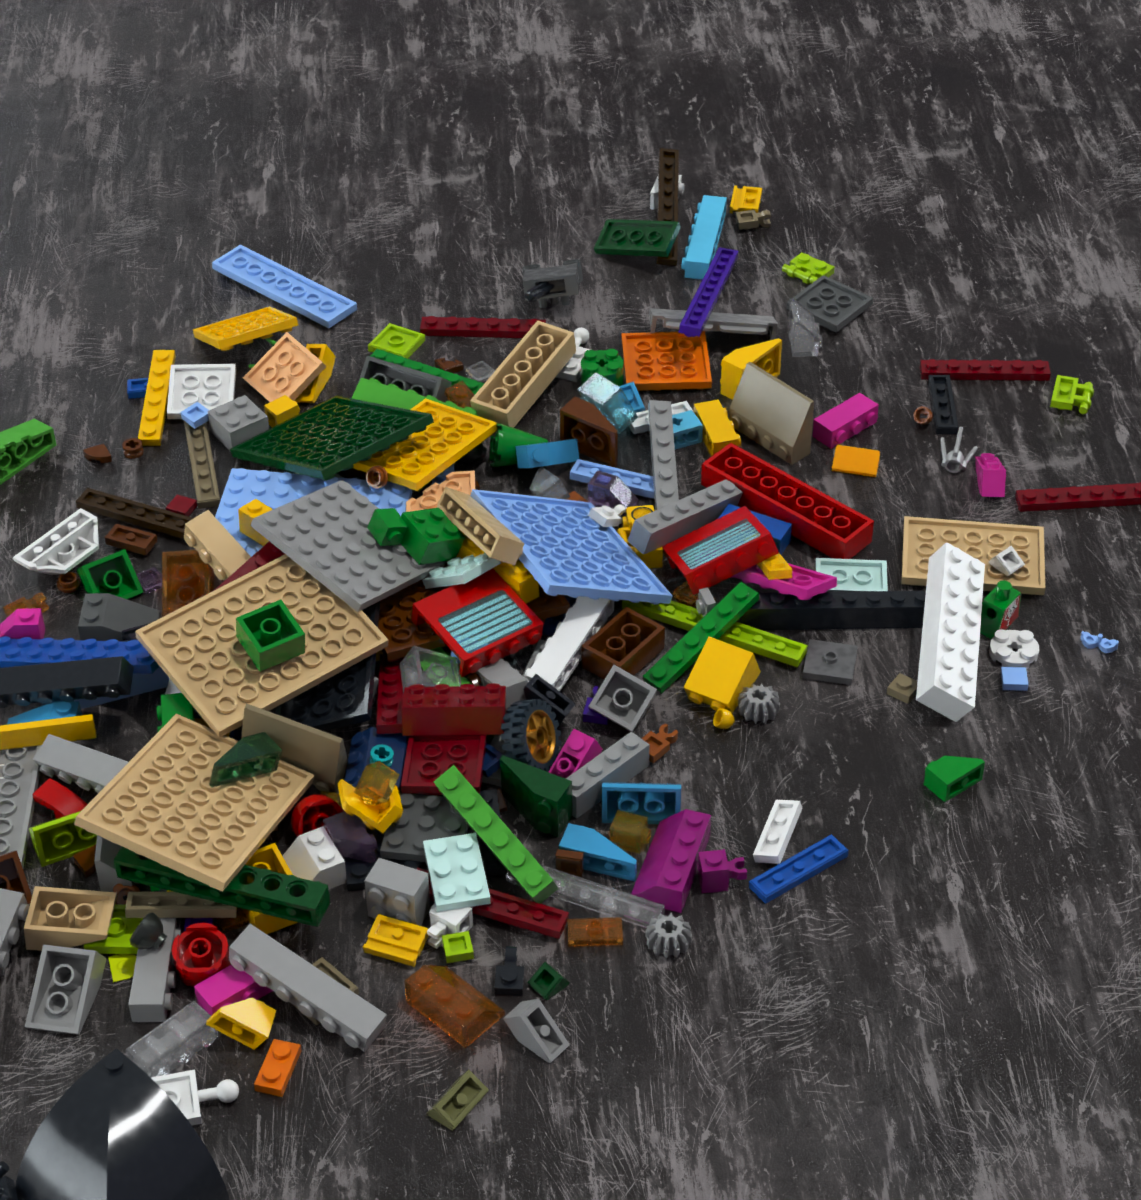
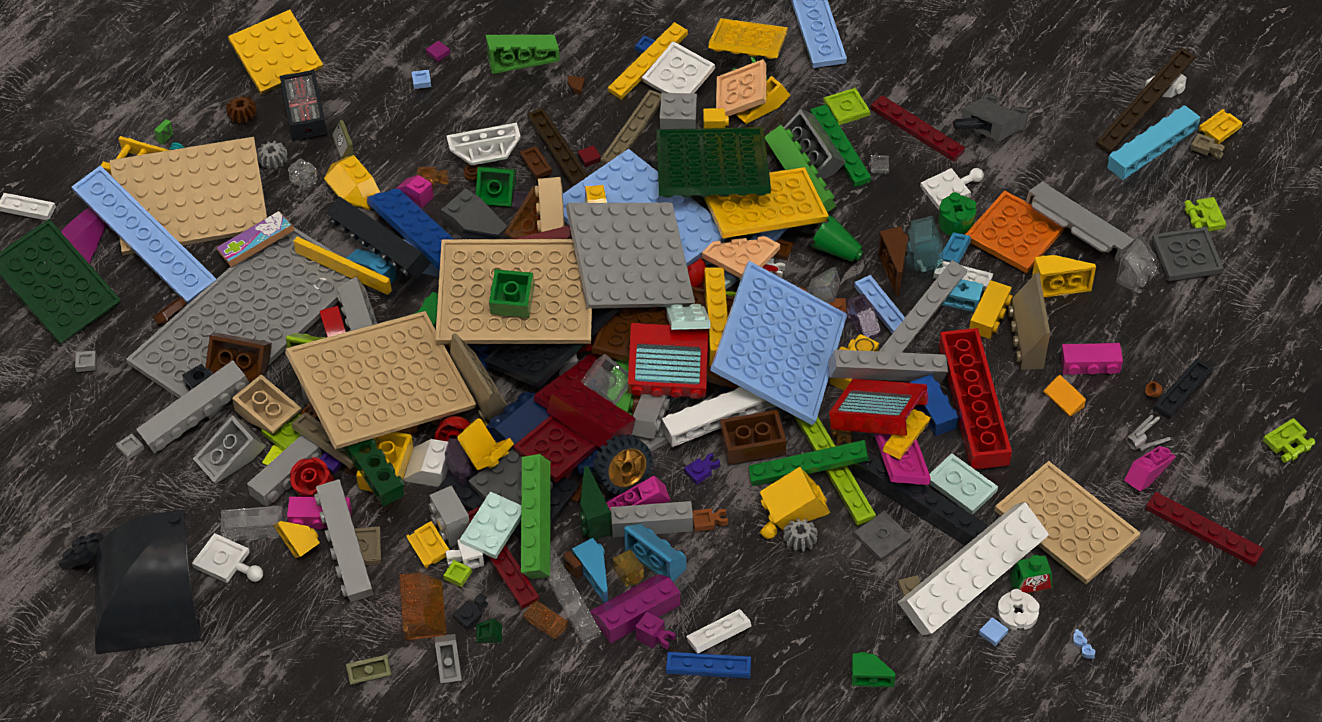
camera: 40 degrees right, 10 degrees up
reddish brown bush [122,438,143,459] -> none
pearl dark grey brick [130,912,167,950] -> none
light blue plate [180,402,209,429] -> none
clear green slope [209,732,282,788] -> none
orange plate [254,1039,302,1097] -> none
clear yellow brick [354,761,400,806] -> none
dark orange plate [366,466,388,489] -> none
green brick [367,508,408,546] -> none
teal bush [370,744,394,770] -> none
green brick [401,508,465,565] -> none
reddish brown tile [435,358,464,374] -> none
tan brick [436,487,524,565] -> none
clear orange plate [444,380,474,408] -> none
tan brick [470,321,576,428] -> none
dark azure slope [515,439,579,468] -> none
black slope [523,674,576,729] -> none
white plate [588,504,626,527] -> none
light grey slope [588,665,657,732] -> none
dark green plate [594,219,681,257] -> none
light grey gear [645,912,692,959] -> none
dark purple plate [679,247,739,337] -> none
light grey plate [696,587,716,617] -> none
dark red plate [920,359,1051,381] -> none
white slope [988,546,1025,576] -> none

